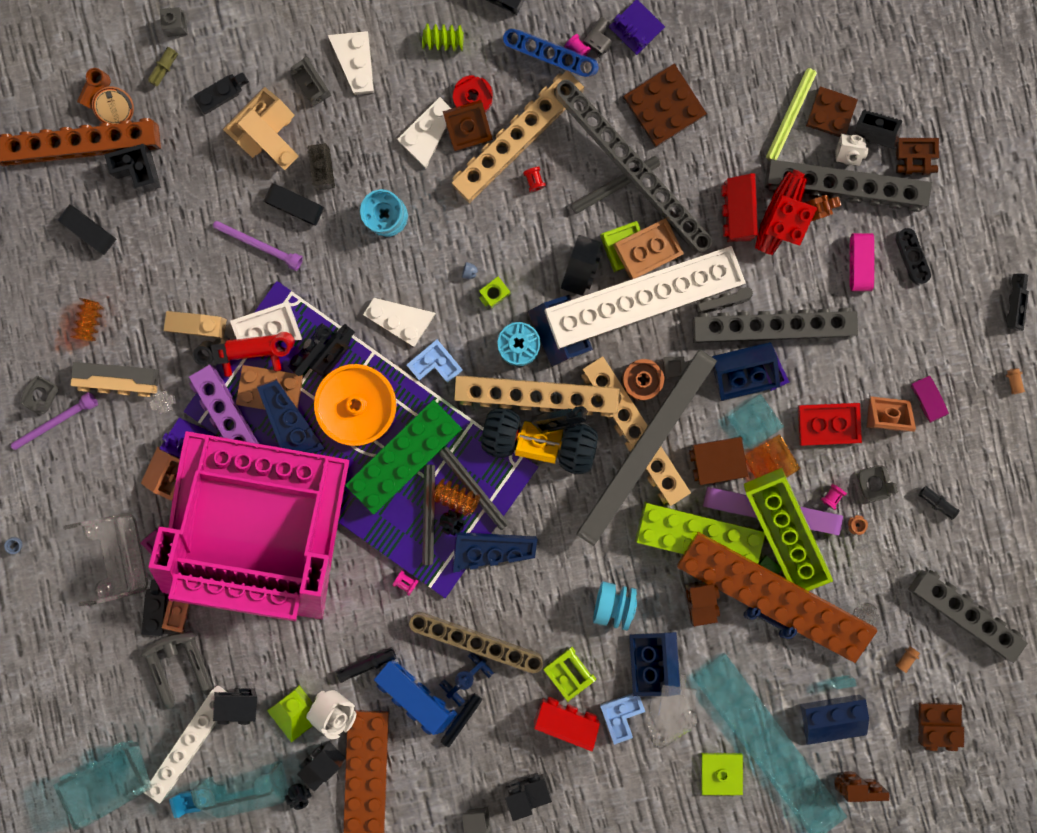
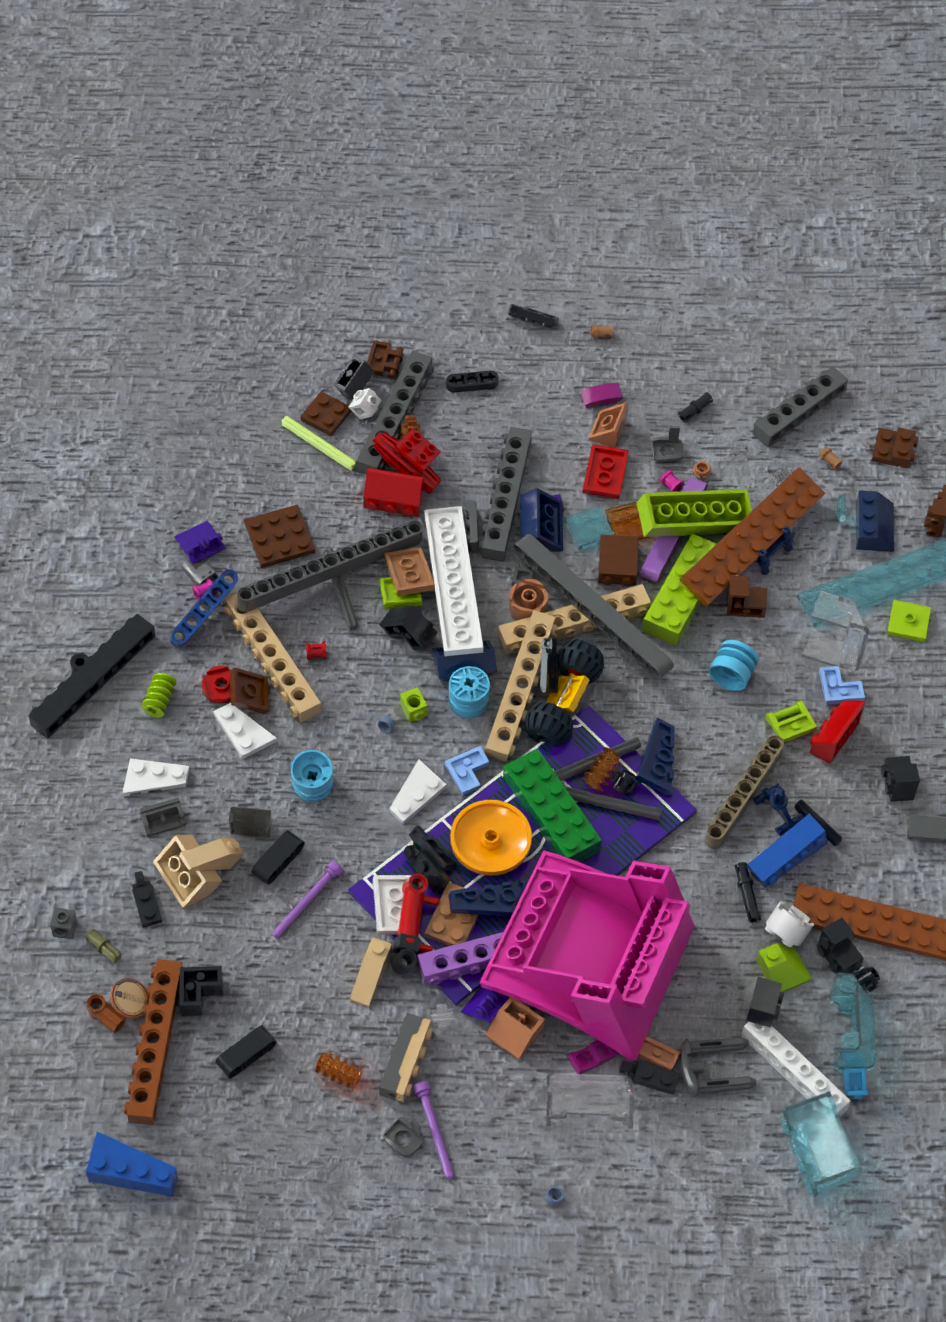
camera: 85 degrees left, 30 degrees down
dark pink bush [392,570,419,596] -> none
dark blue slope [629,632,681,696] -> none
dark pink beam [849,233,874,292] -> none

